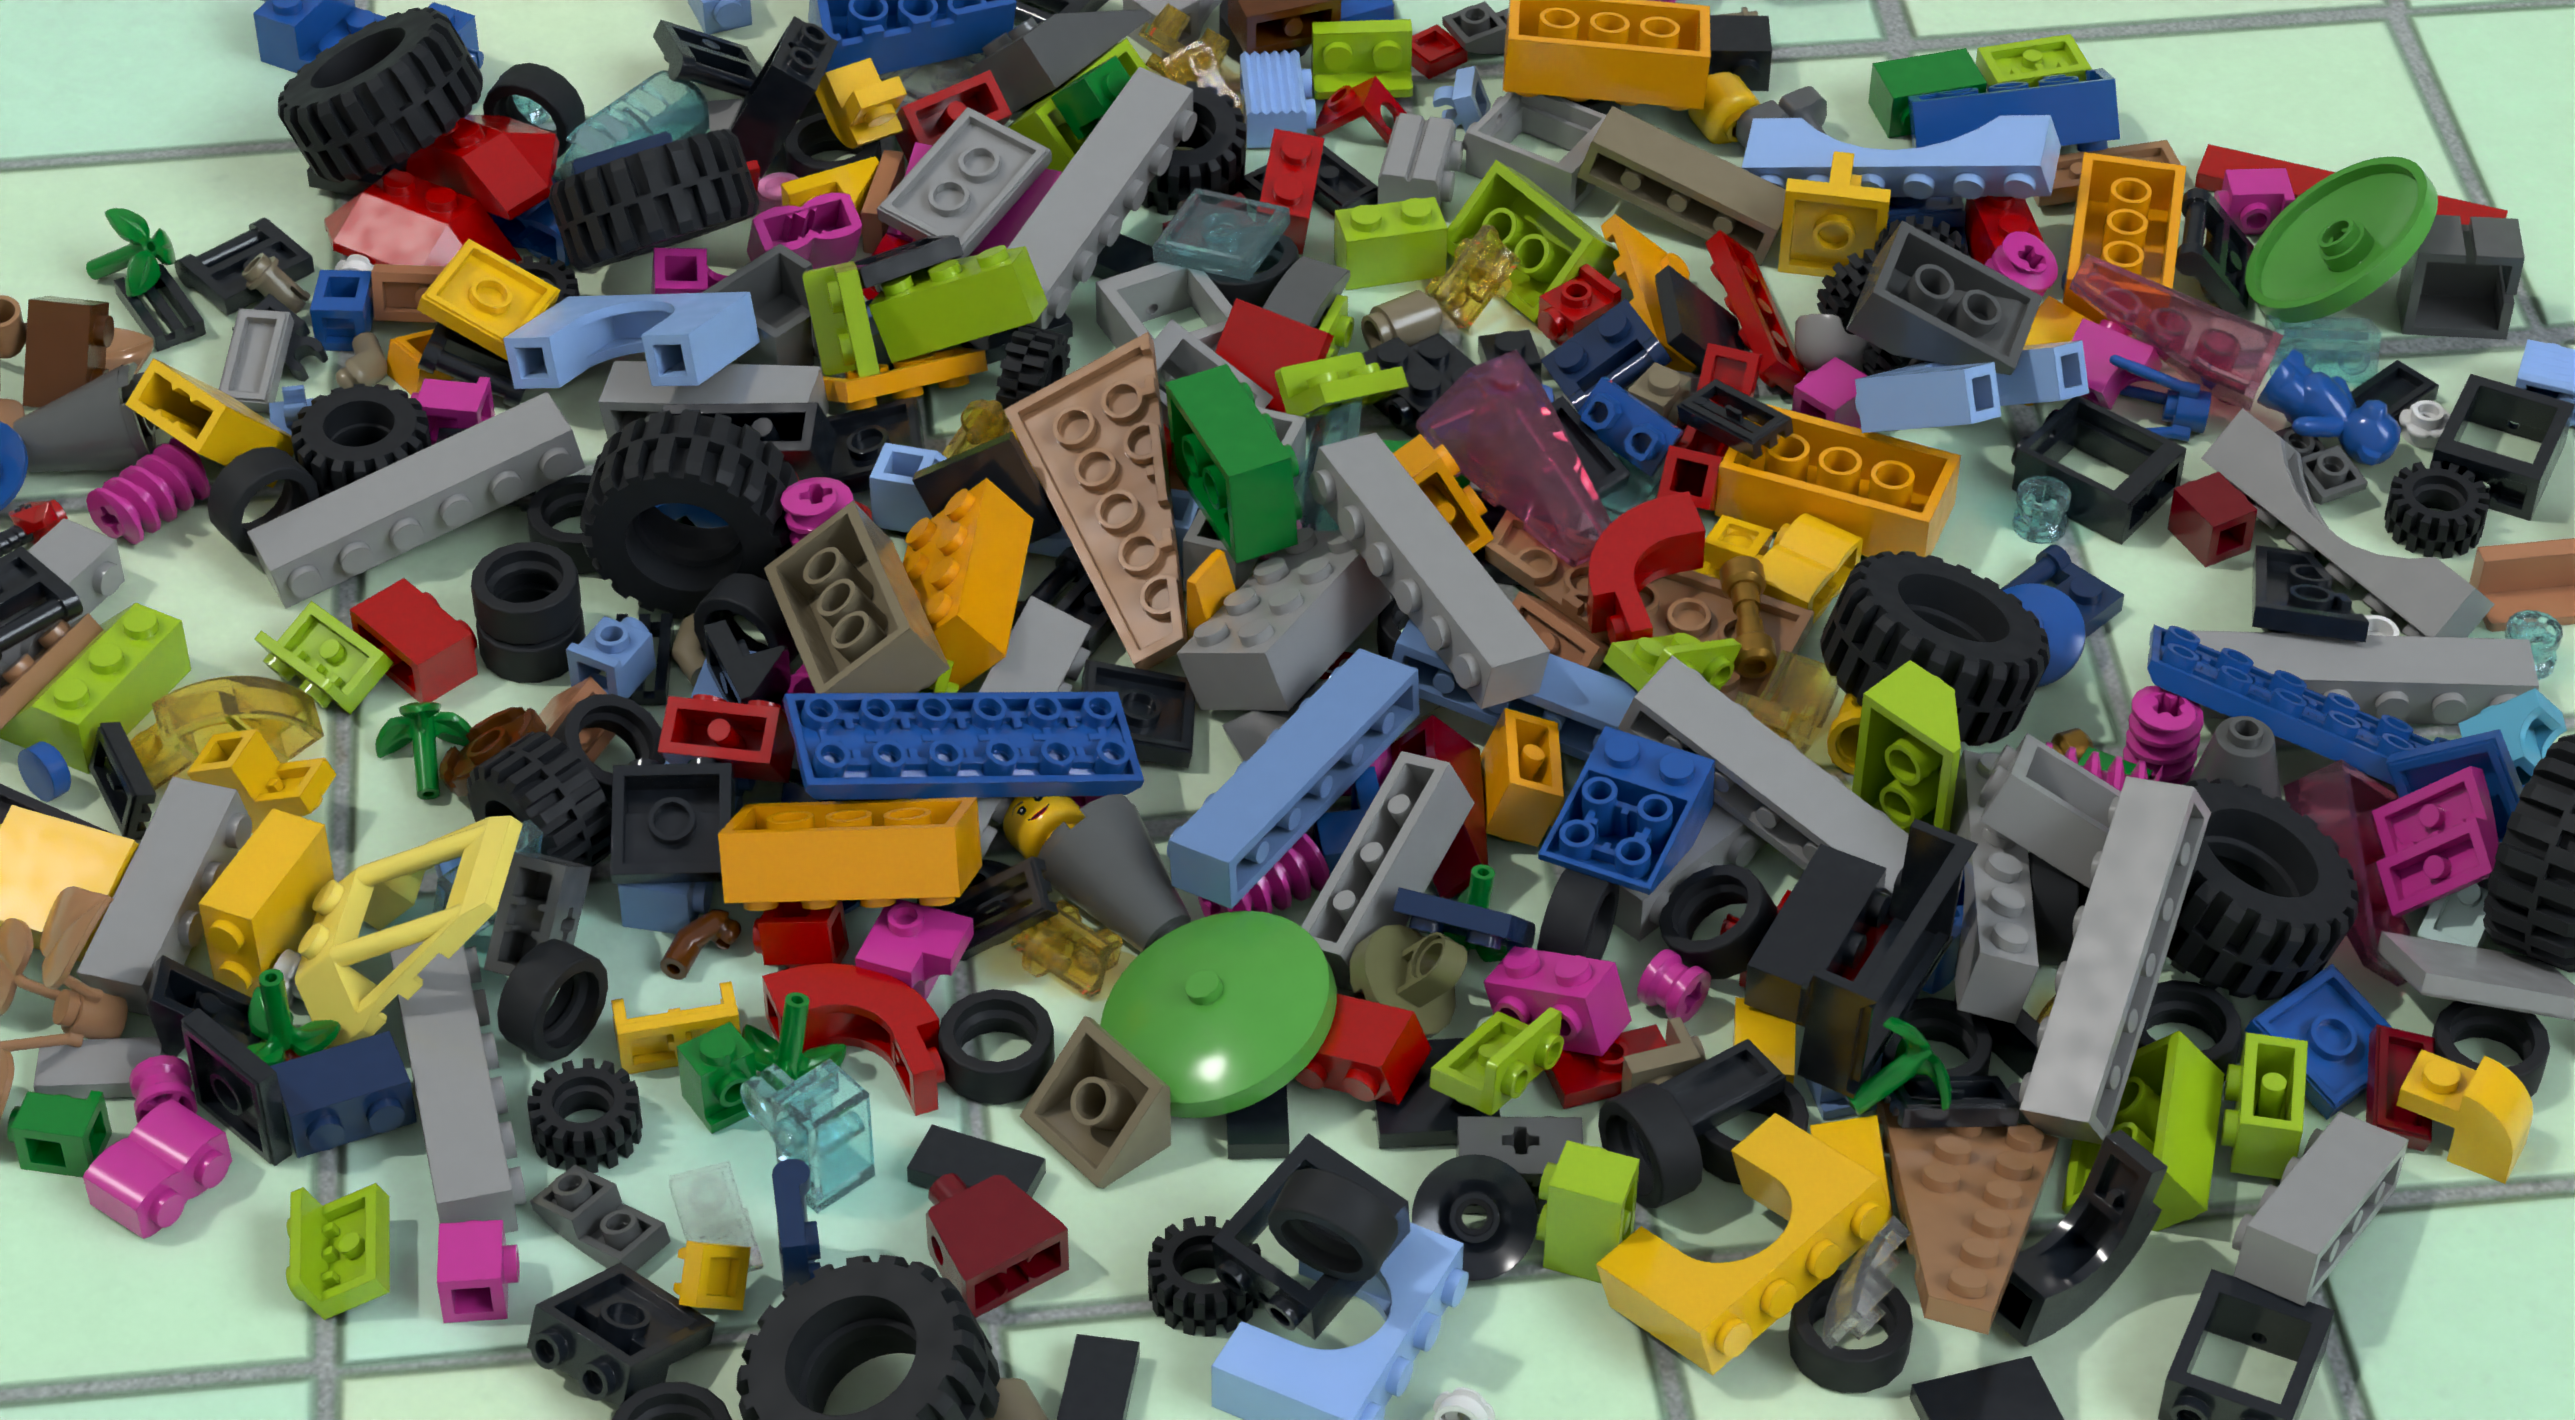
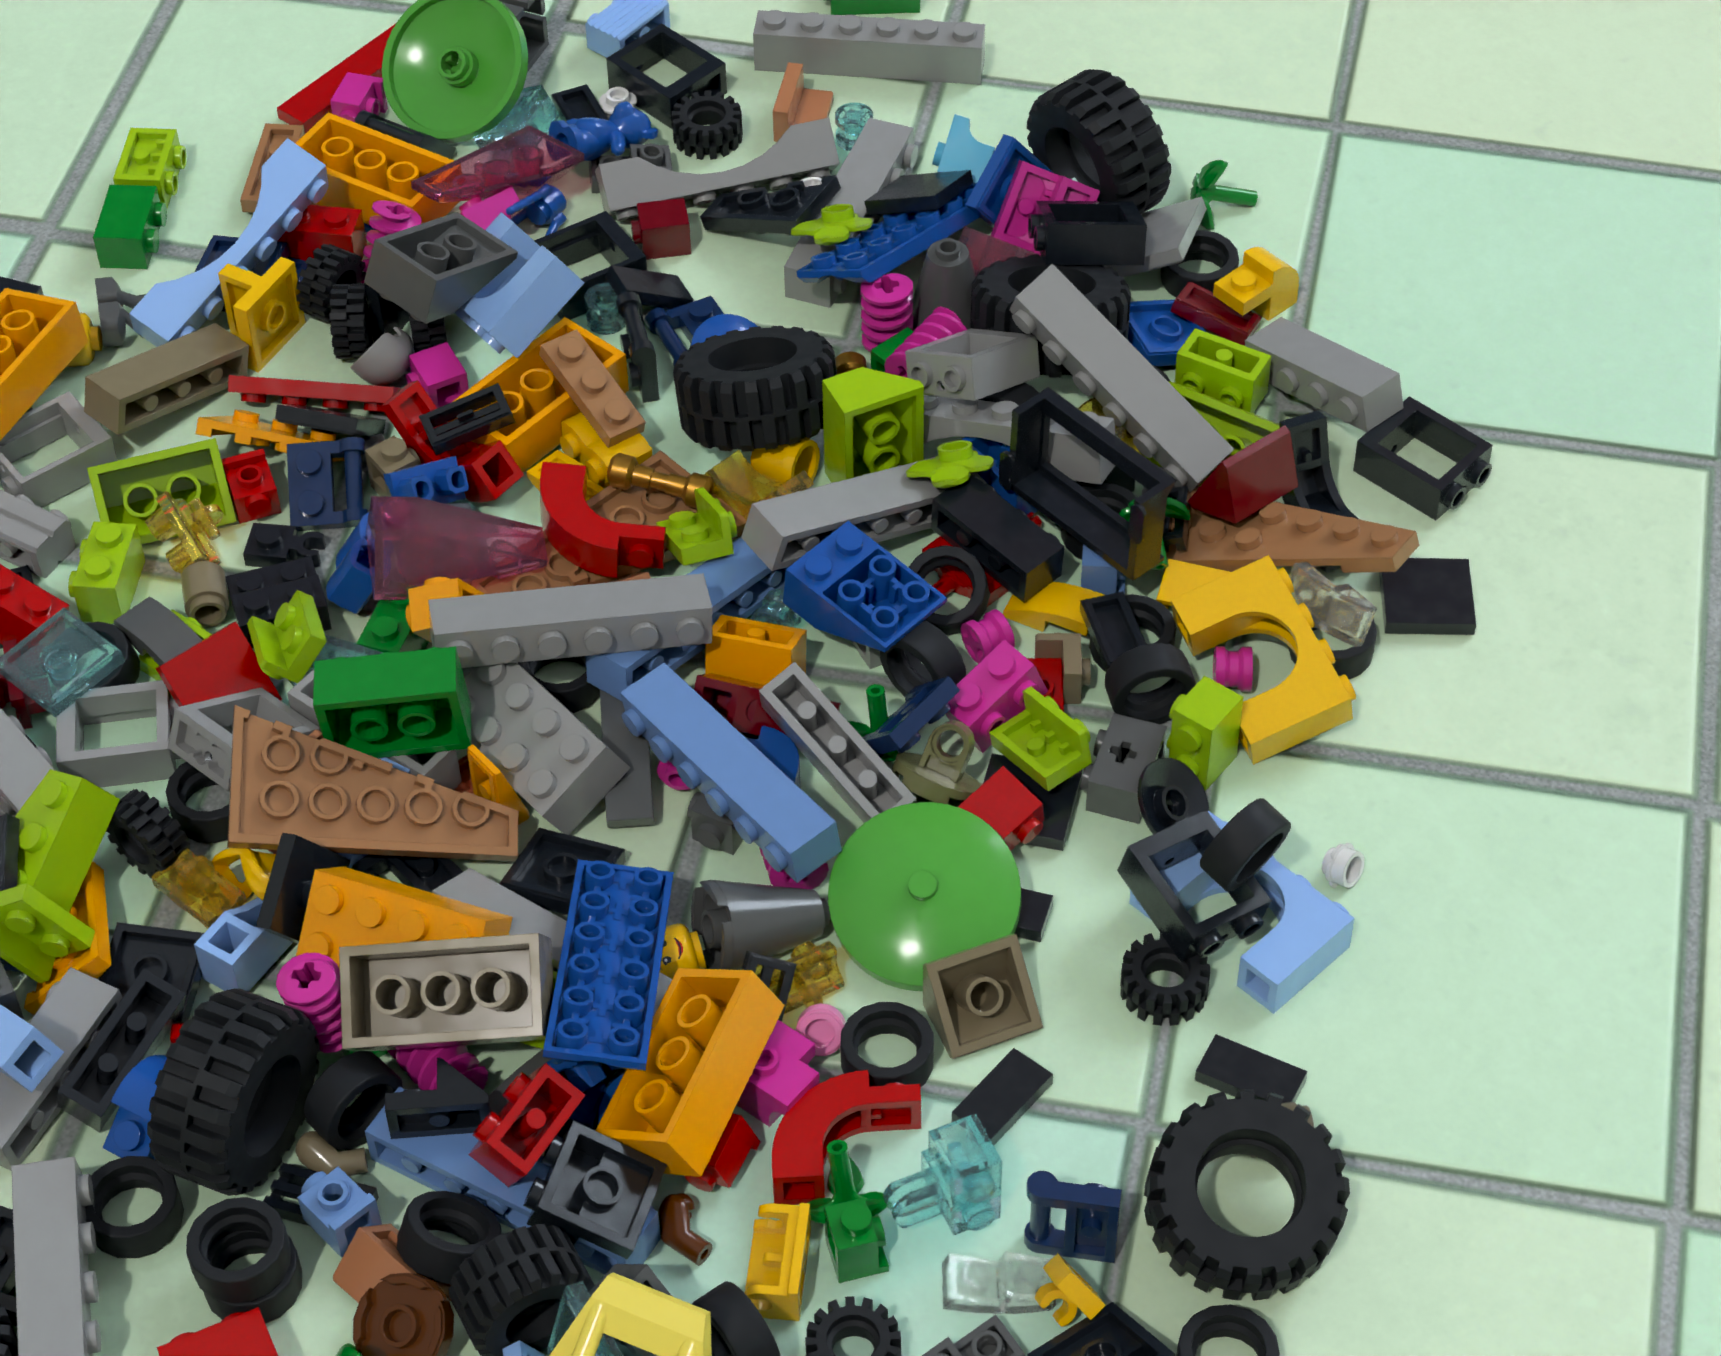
camera: 70 degrees left, 5 degrees up
dark red torso [926,1173,1069,1318] -> none
blue wedge [1908,68,2120,152] -> none
none -> medium nougat plate [539,329,646,448]
none -> black tile [605,265,694,309]
none -> black plate [616,291,659,403]
none -> lime plate [791,204,873,246]
none -> bright pink tile [796,1004,846,1056]
none -> black tile [864,170,973,216]
none -> lime plate [906,440,994,488]
none -> black window [1028,201,1147,265]
none -> dark red slope [1188,425,1298,524]
none -> dark pink wheel [1213,646,1253,692]

